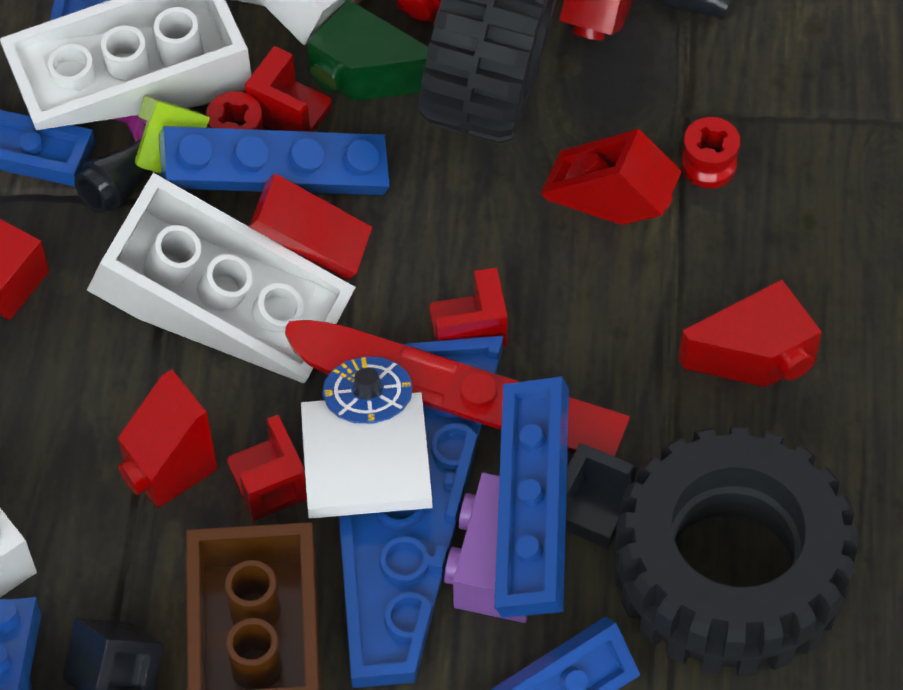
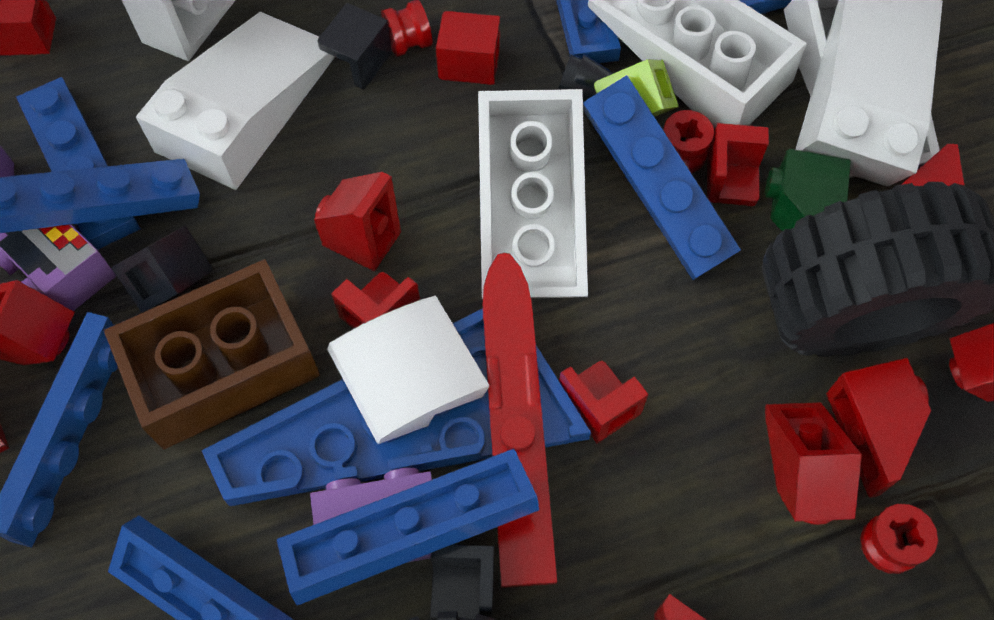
camera: 65 degrees right, 5 degrees up
red tile [249,173,372,281] -> none
blue piece [323,357,413,424] -> none
none -> red slope [826,358,931,498]

